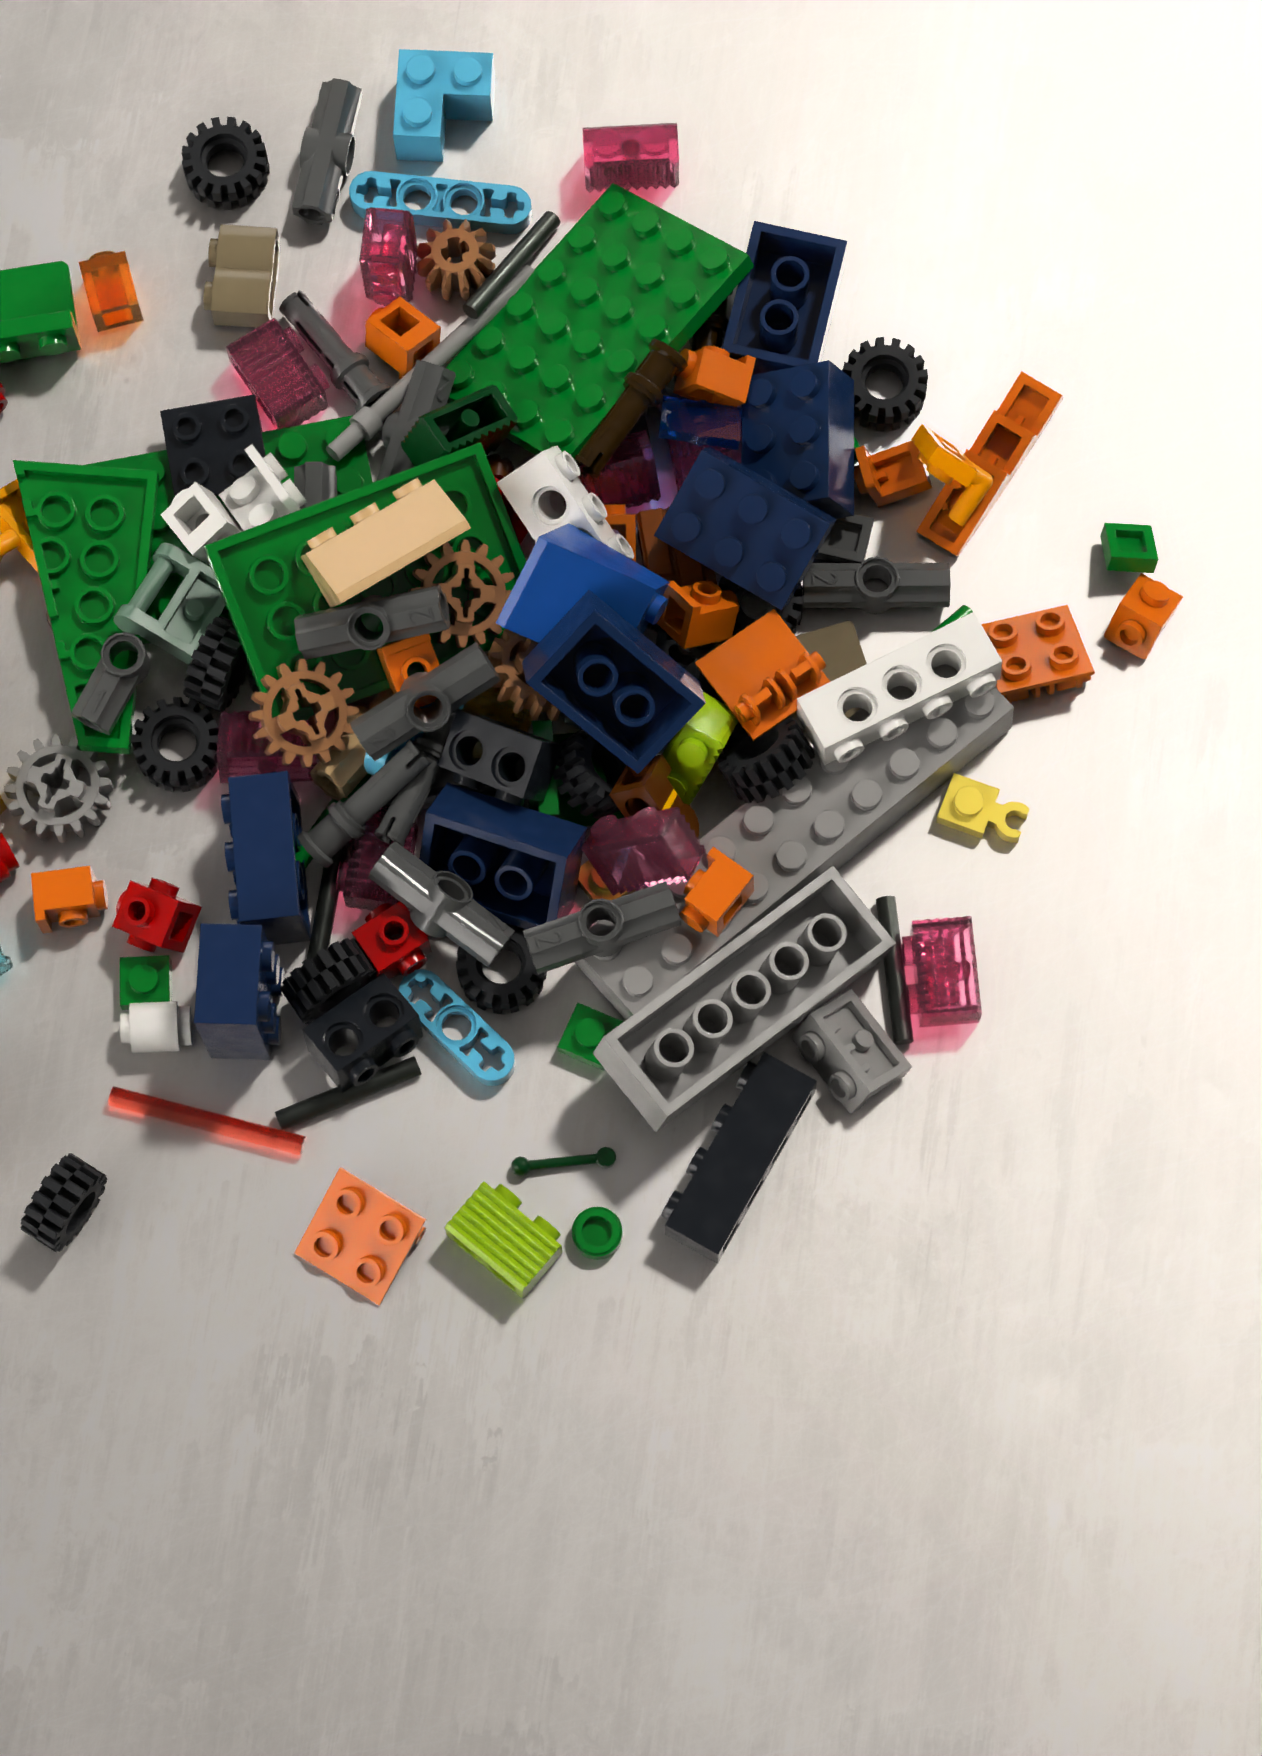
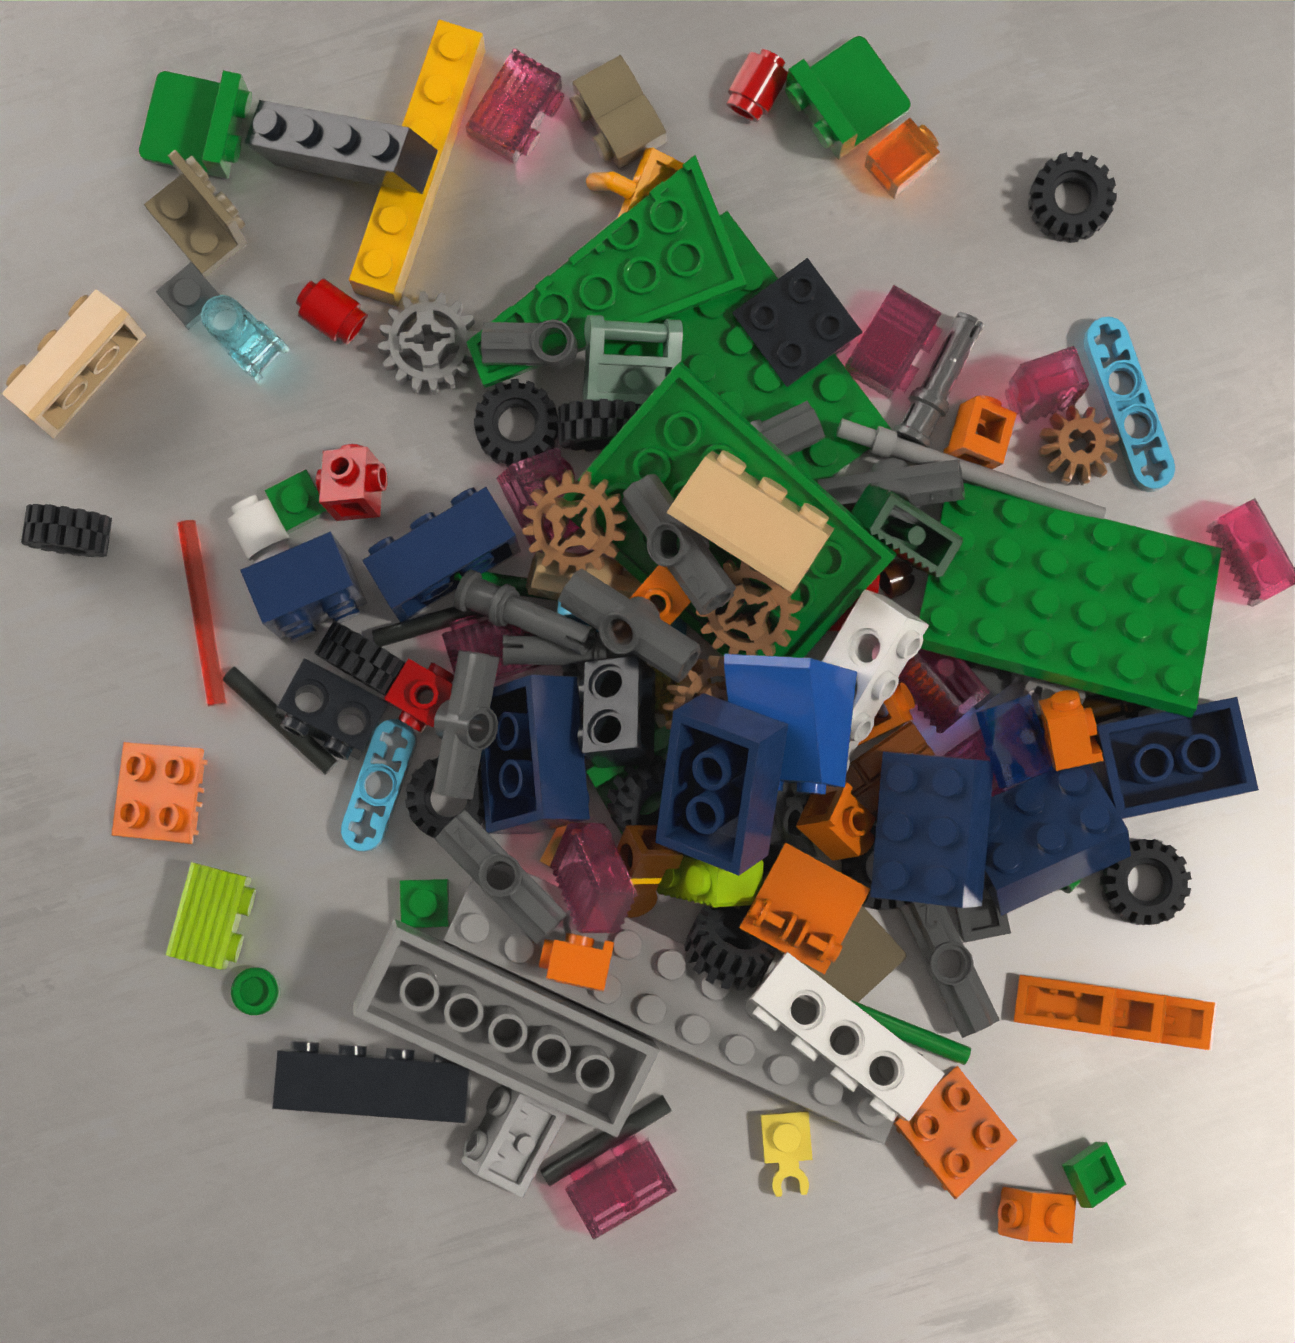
camera: 60 degrees right, 10 degrees up
orange brick [31,866,108,934] -> none
white brick [161,482,243,566] -> none
dark tan brick [203,224,280,329] -> none
white bracket [219,444,307,531] -> none
dark grey piece [292,78,363,225] -> none
medium azure brick [393,49,496,162] -> none
pearl dark grey bar [462,211,561,319] -> none
dark green hinge [511,1147,616,1176] -> none
dark brown pin [574,339,688,478] -> none
orange bracket [854,441,932,507] -> none
light orange plate [911,424,993,527] -> none

